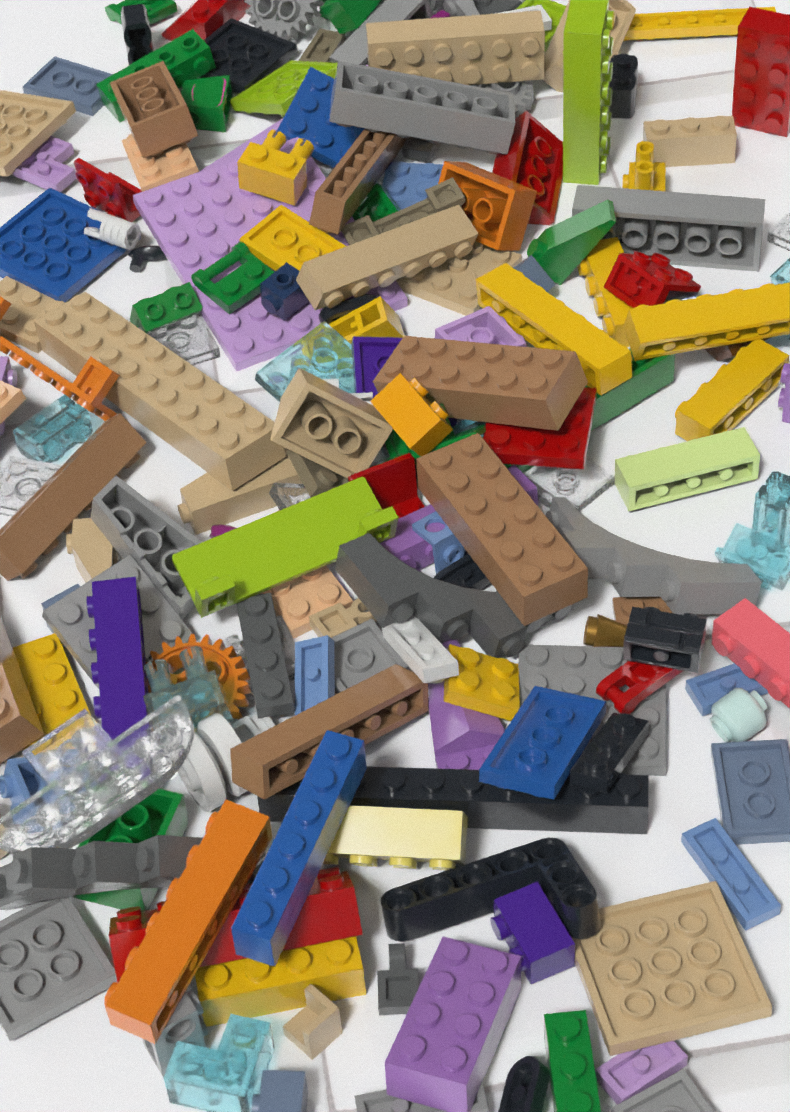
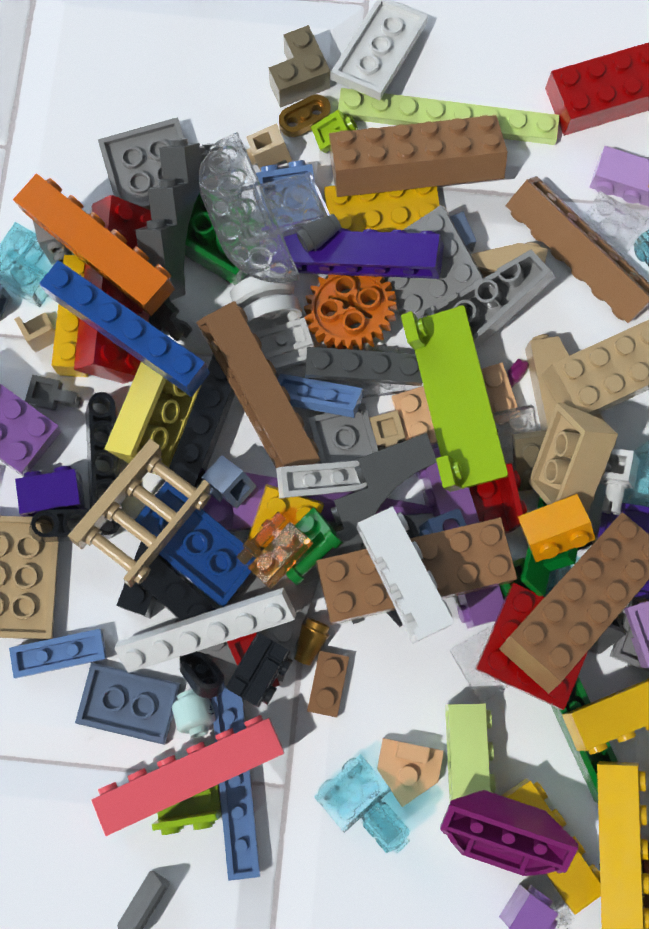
camera: 100 degrees right, 30 degrees up
clear light blue brick [143,646,234,746] -> none
light grey arch [545,497,762,615] -> none
none -> tan fence [68,439,211,588]
none -> white plate [114,587,296,673]
none -> black plate [179,651,225,698]
none -> sand blue brick [202,455,257,509]
none -> clear orange plate [236,512,313,589]
none -> green plate [270,507,343,586]
none -> dark grey cone [296,214,342,252]
none -> white wedge [356,506,455,644]
none -> light nougat plate [377,738,444,807]
none -> magenta wedge [440,790,578,876]

